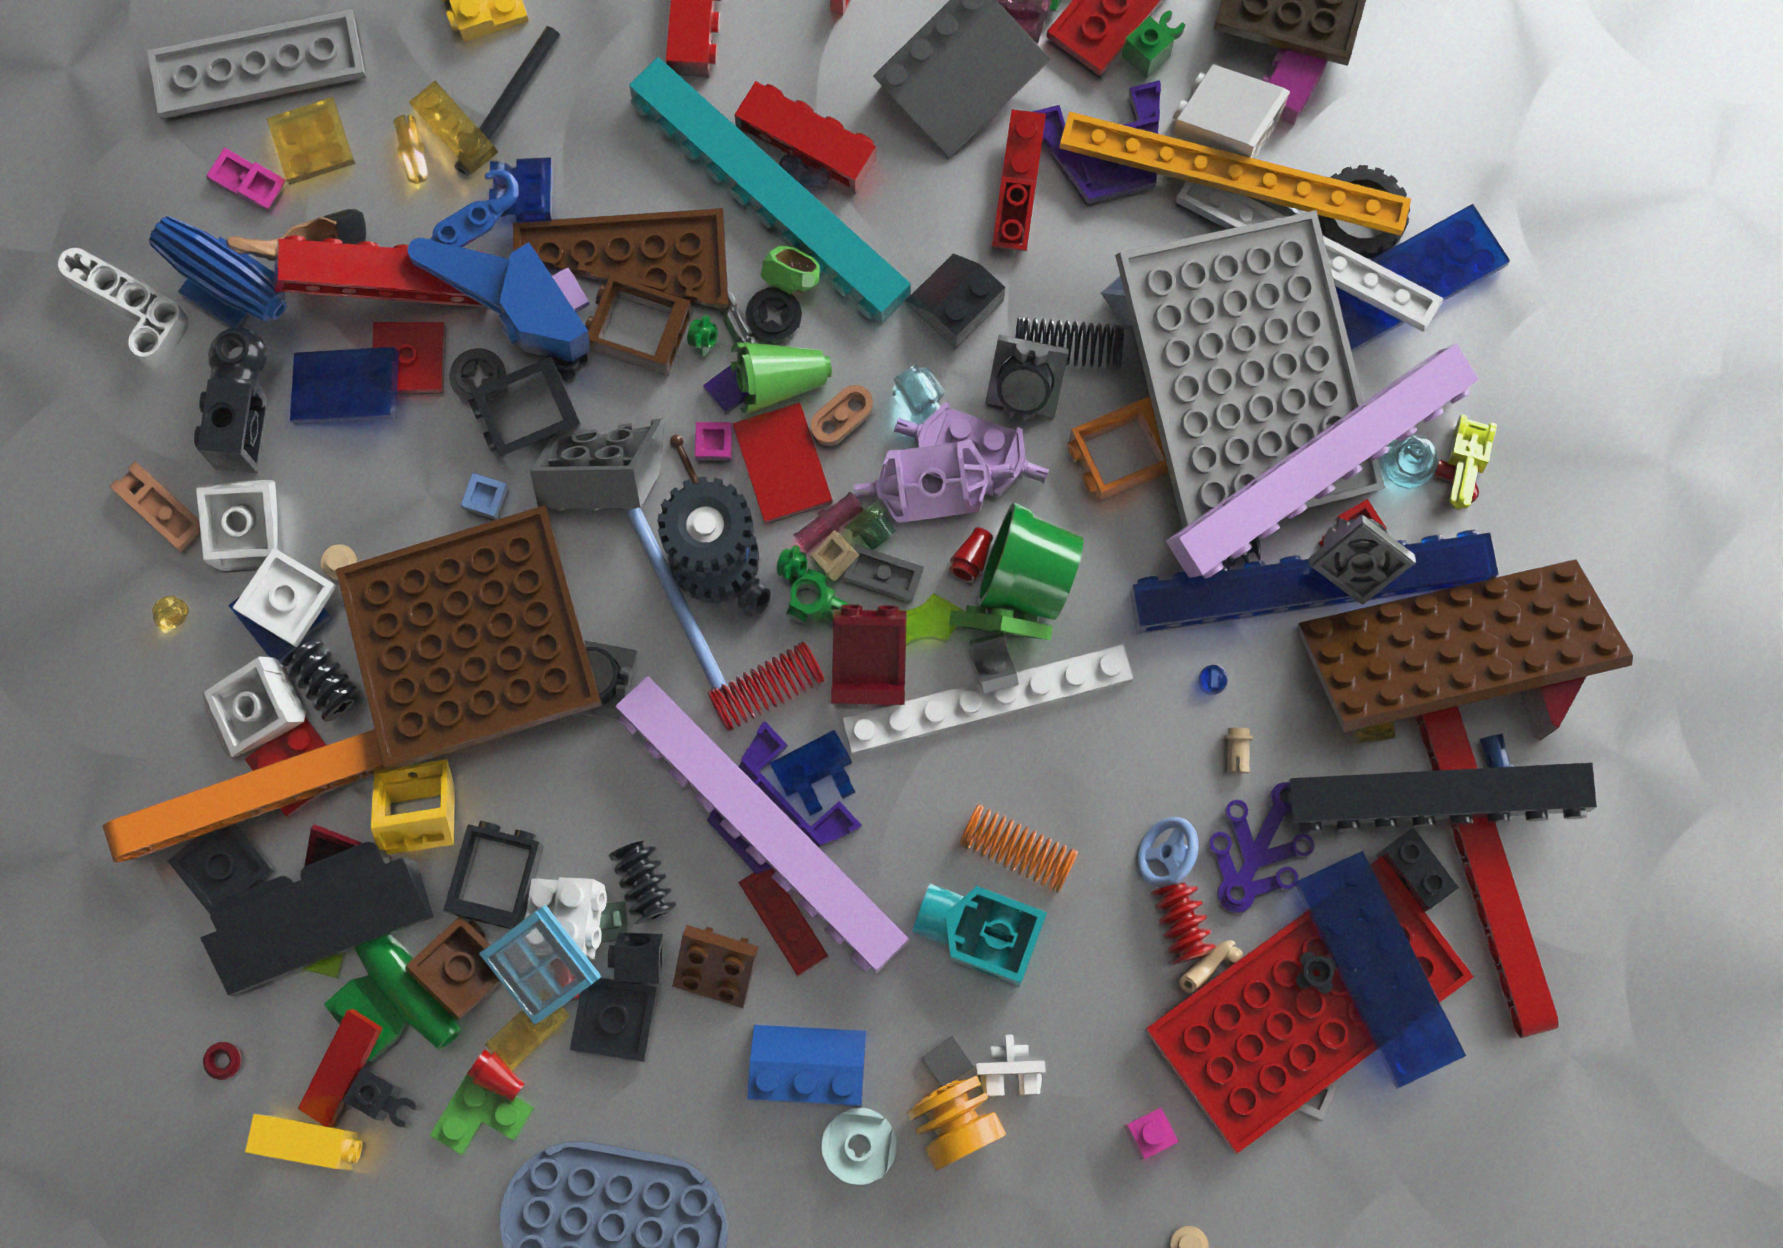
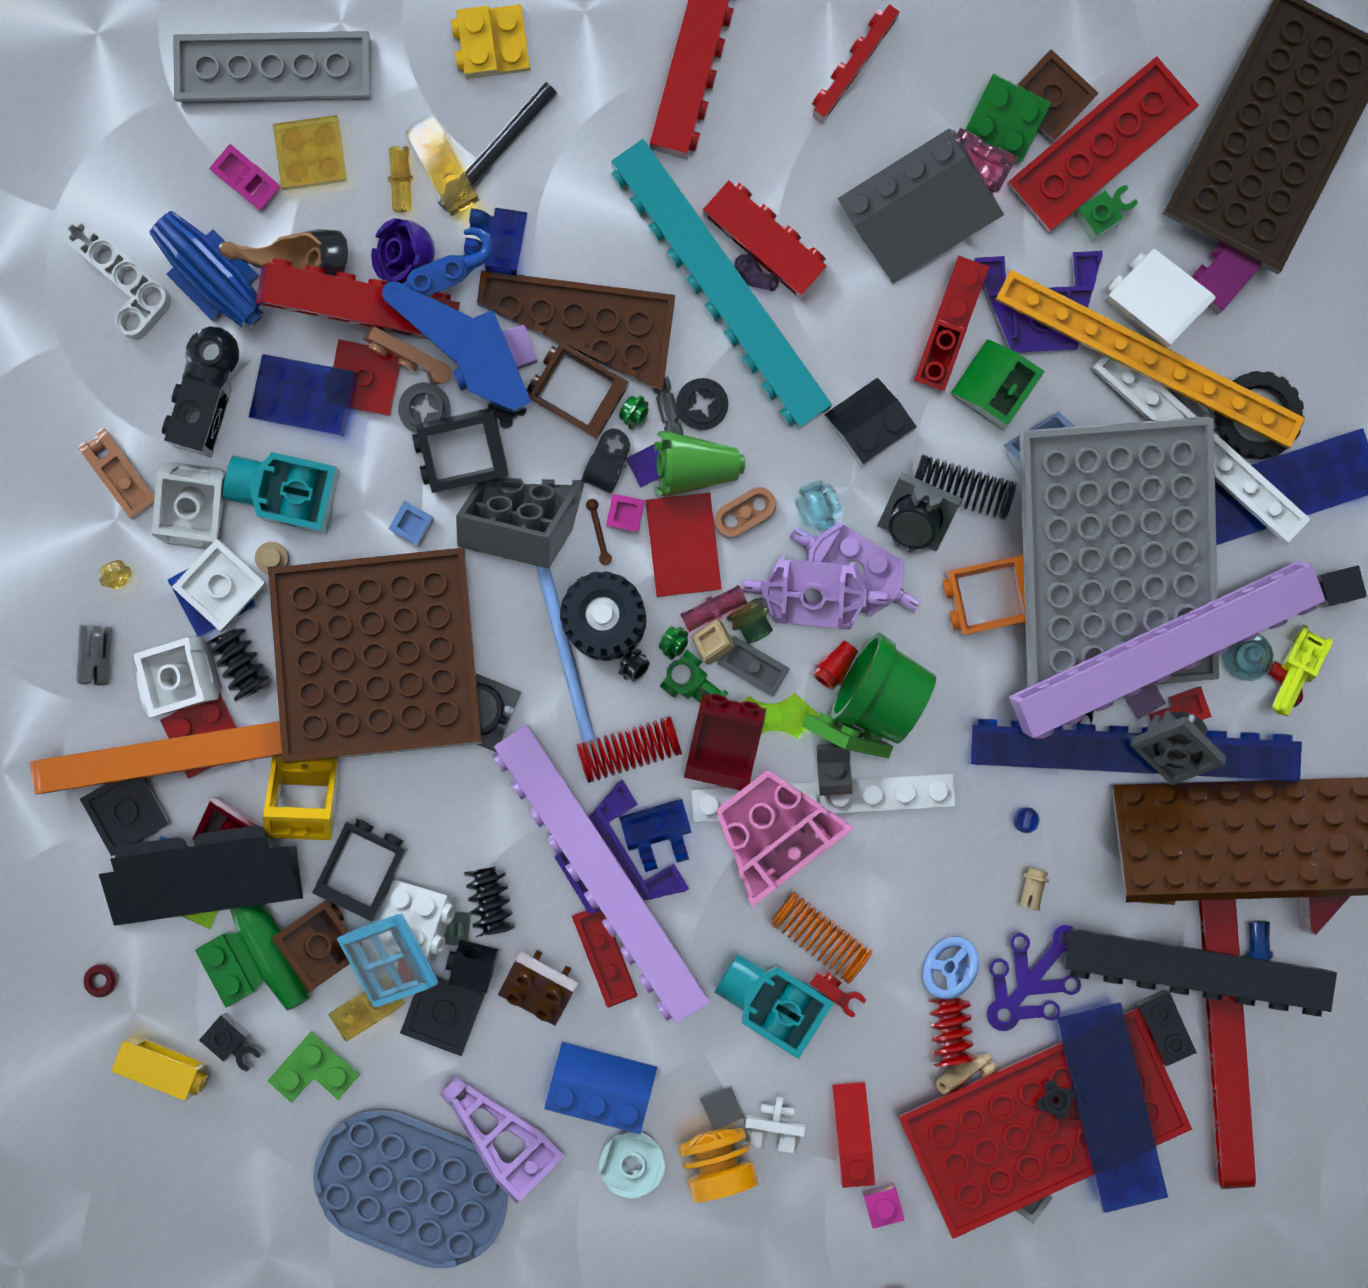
camera: 15 degrees right, 10 degrees up
red tile [298,1009,383,1127] -> none
red cone [467,1049,525,1102] -> none
bright green rock [761,246,820,294] -> none
none -> dark grey arm [76,625,112,685]
none -> teal brick [223,452,340,533]
none -> nougat plate [363,326,452,384]
none -> dark purple cylinder [371,218,435,283]
none -> lavender plate [440,1076,565,1204]
none -> black piece [581,428,630,494]
none -> bright pink wedge [716,770,855,908]
none -> red plate [809,971,866,1017]
none -> red slope [832,1082,875,1188]
none -> green slope [951,339,1045,430]
none -> clear purple tile [1123,685,1166,720]
none -> black brick [1317,565,1367,608]

